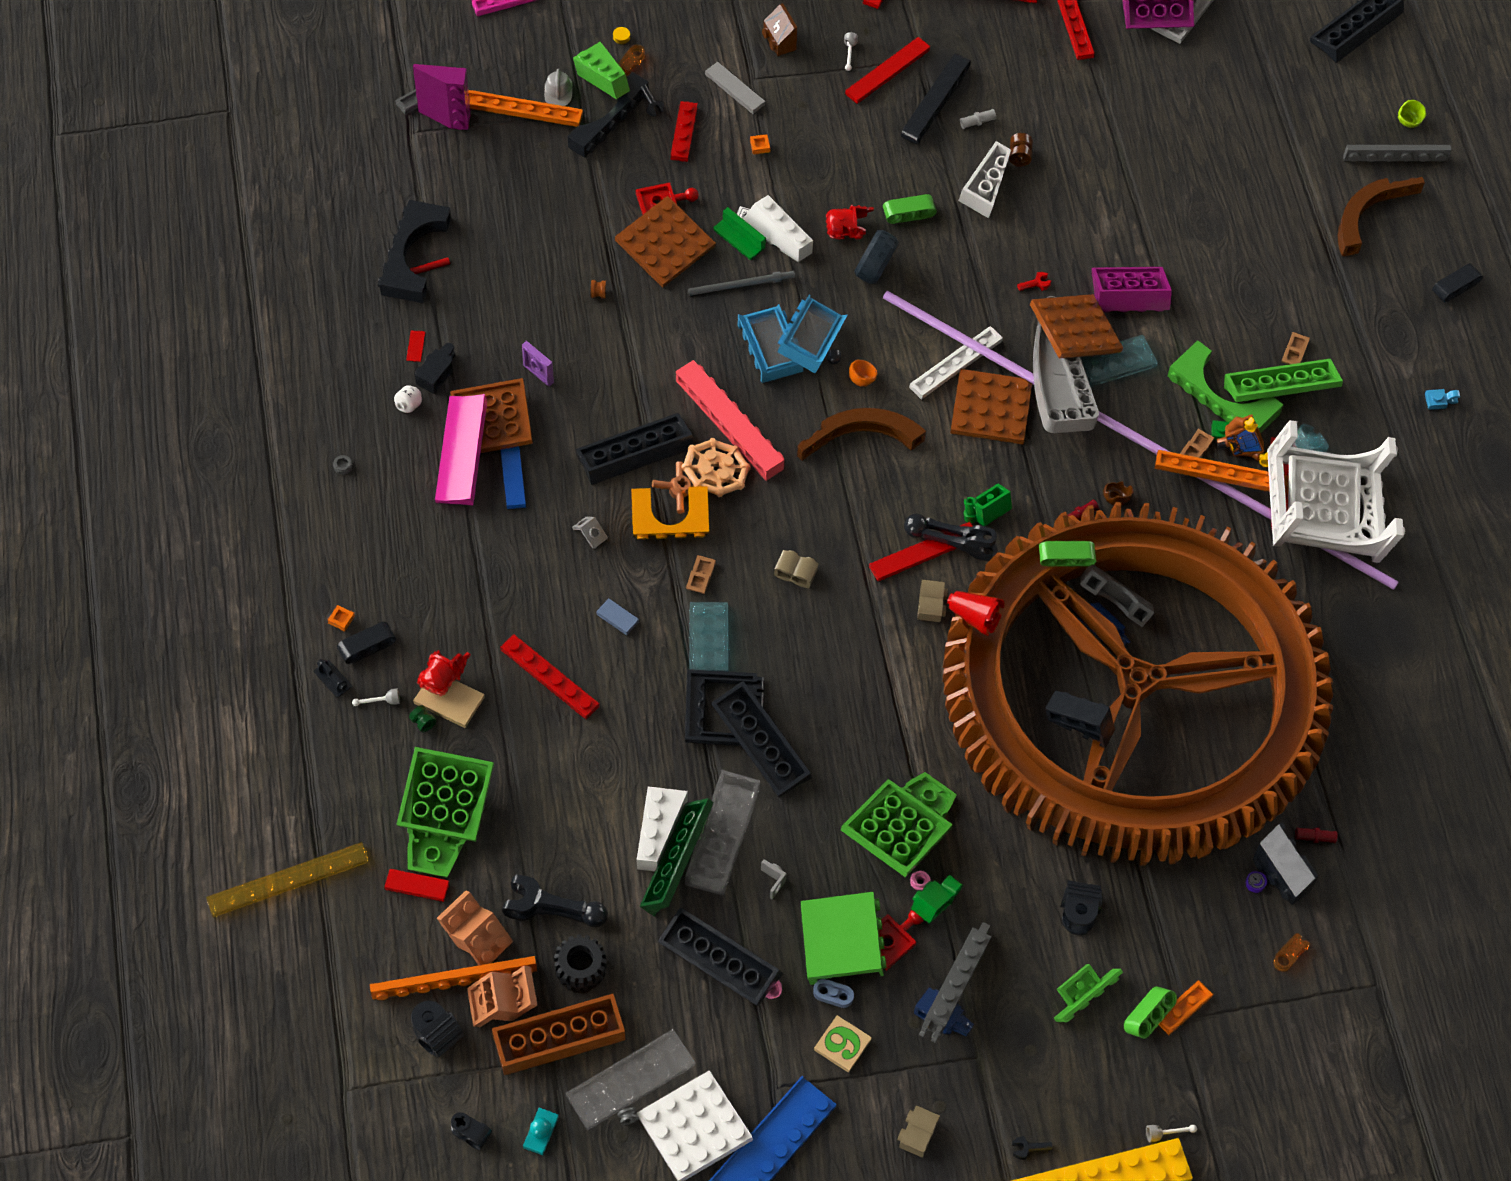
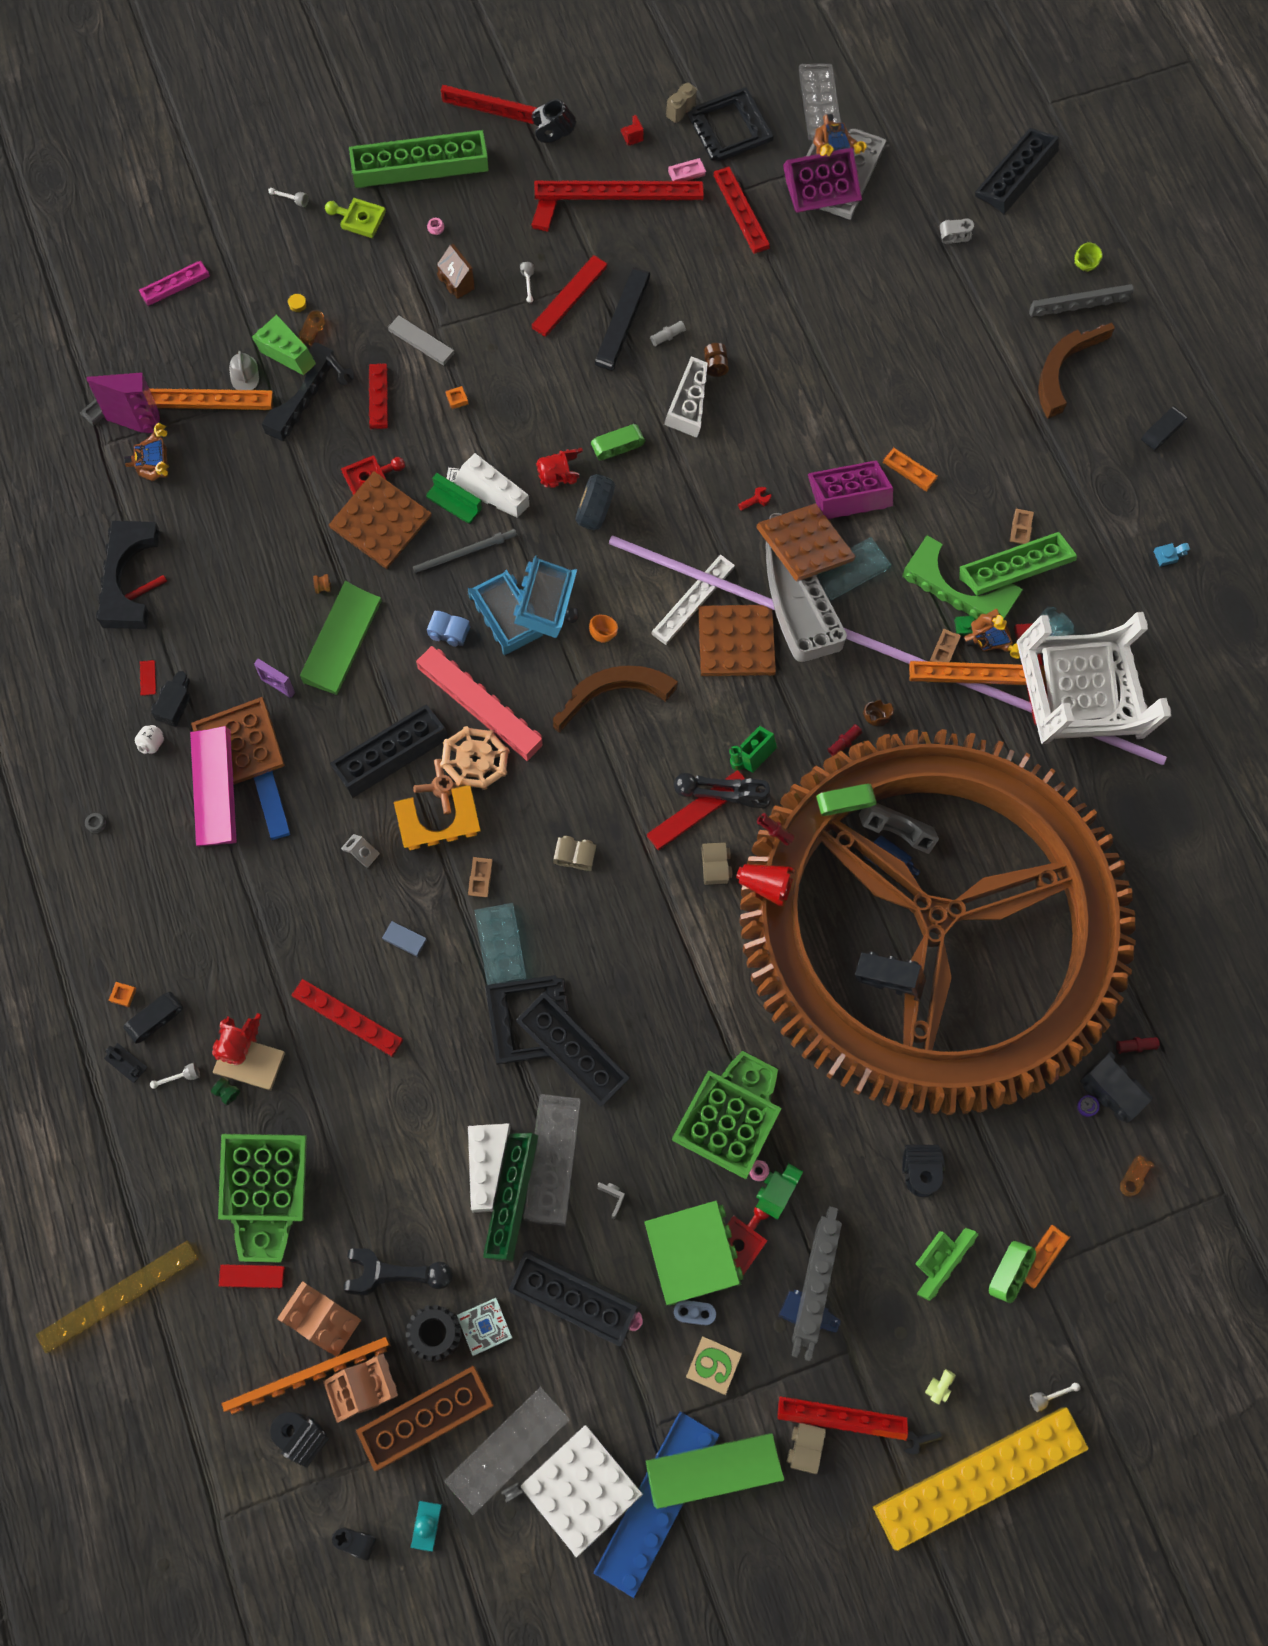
camera: 10 degrees left, 10 degrees up
none -> torso [124,423,169,481]
none -> bright green arch [300,580,382,695]
none -> medium blue brick [427,611,470,646]
none -> tile [457,1298,512,1356]
none -> bright green arch [646,1433,784,1509]
none -> dark red pin [757,813,794,846]
none -> red plate [778,1396,908,1440]
none -> orange tile [883,448,938,492]
none -> yellowish green plate [925,1369,956,1404]
none -> light grey piece [940,219,974,244]

